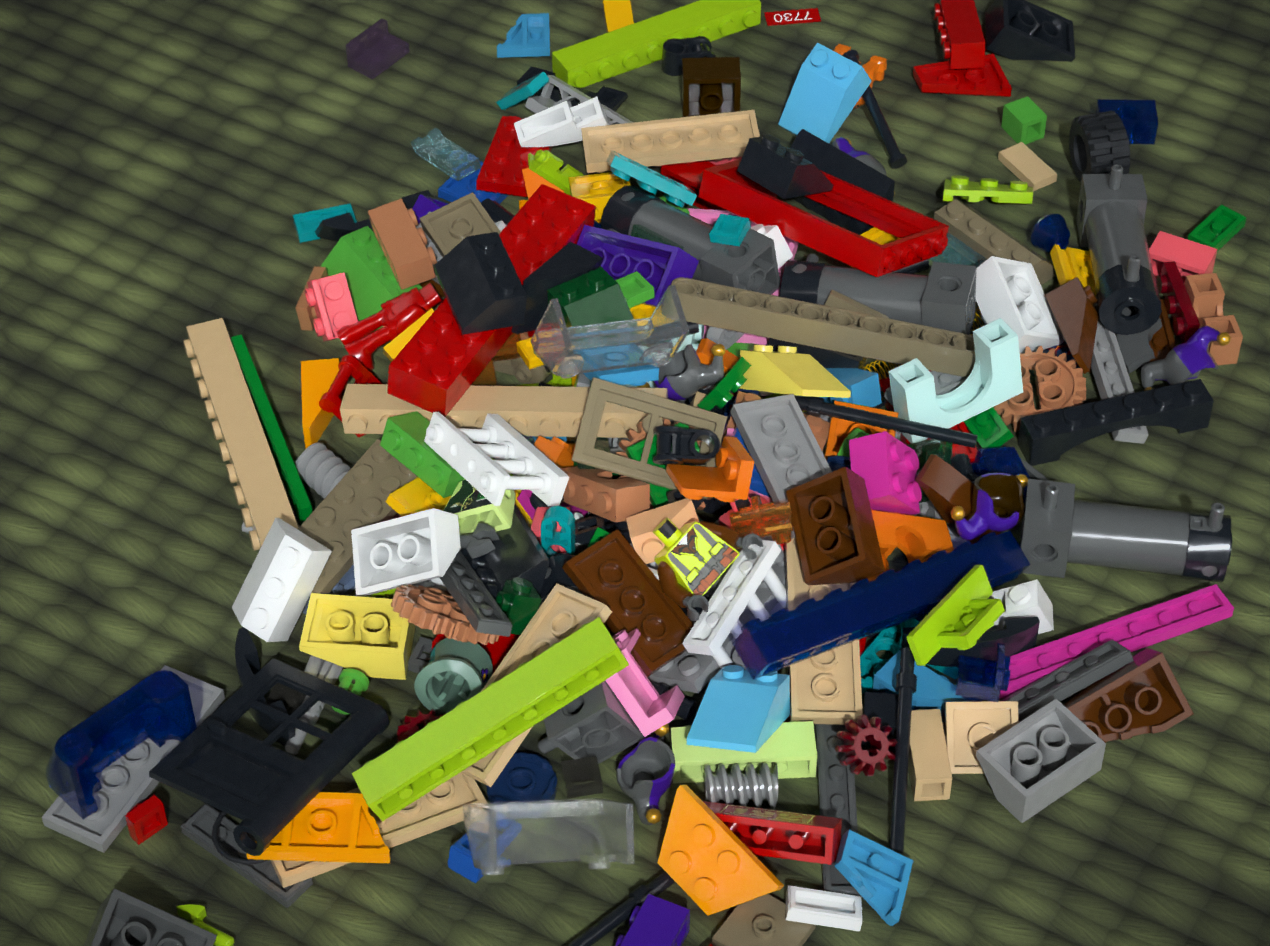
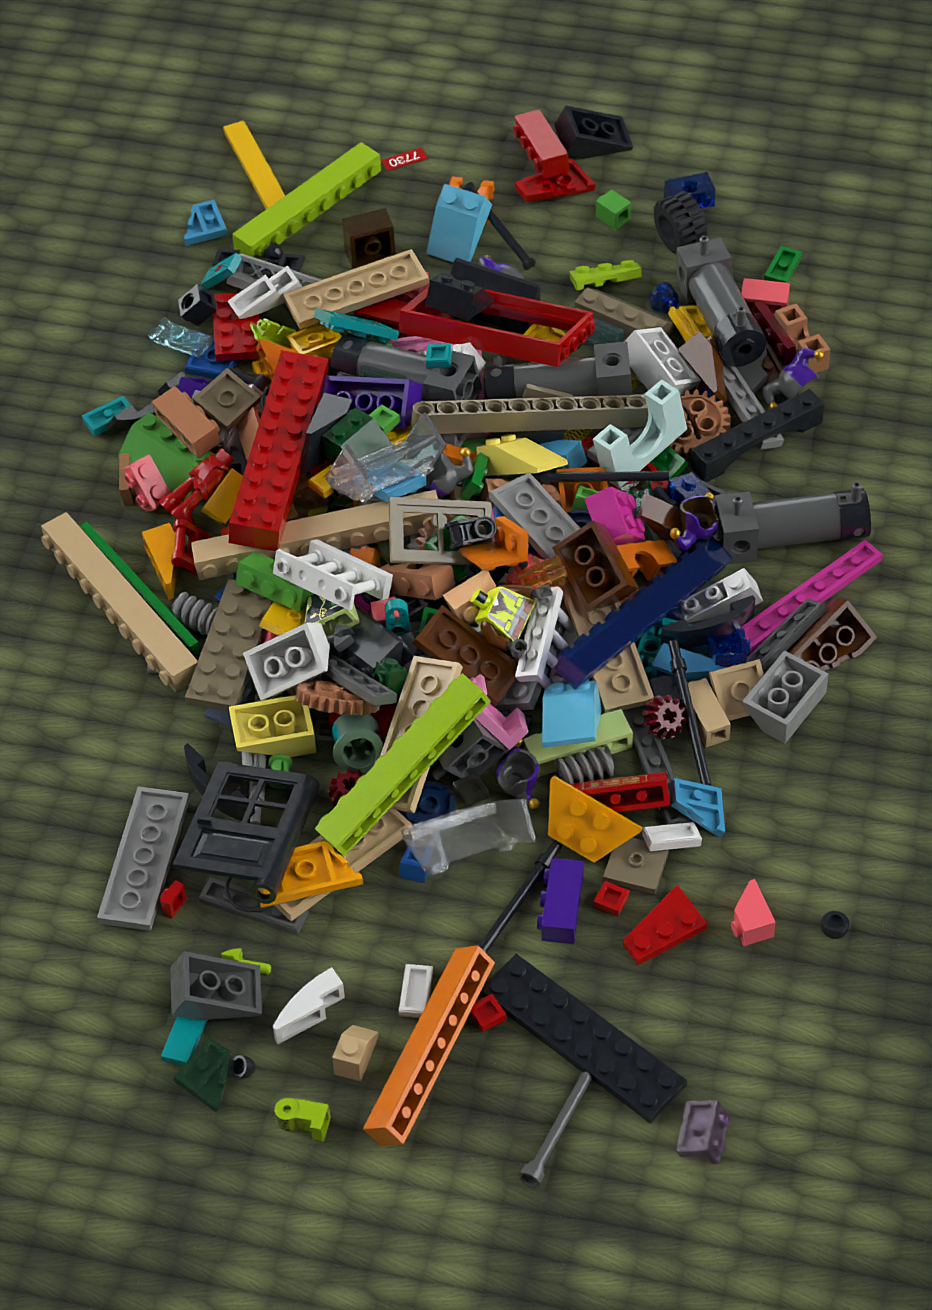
camera: 15 degrees left, 5 degrees up
clear blue windscreen [45,670,197,820] -> none
white slope [232,518,332,642] -> none
clear purple bracket [346,18,410,79] -> none
black slope [434,232,527,335] -> none
black piece [662,36,716,76] -> none
lime bracket [907,565,1005,666] -> none
tan tile [998,142,1057,192] -> none
none -> black brick [178,284,217,326]
none -> black hinge [263,242,283,260]

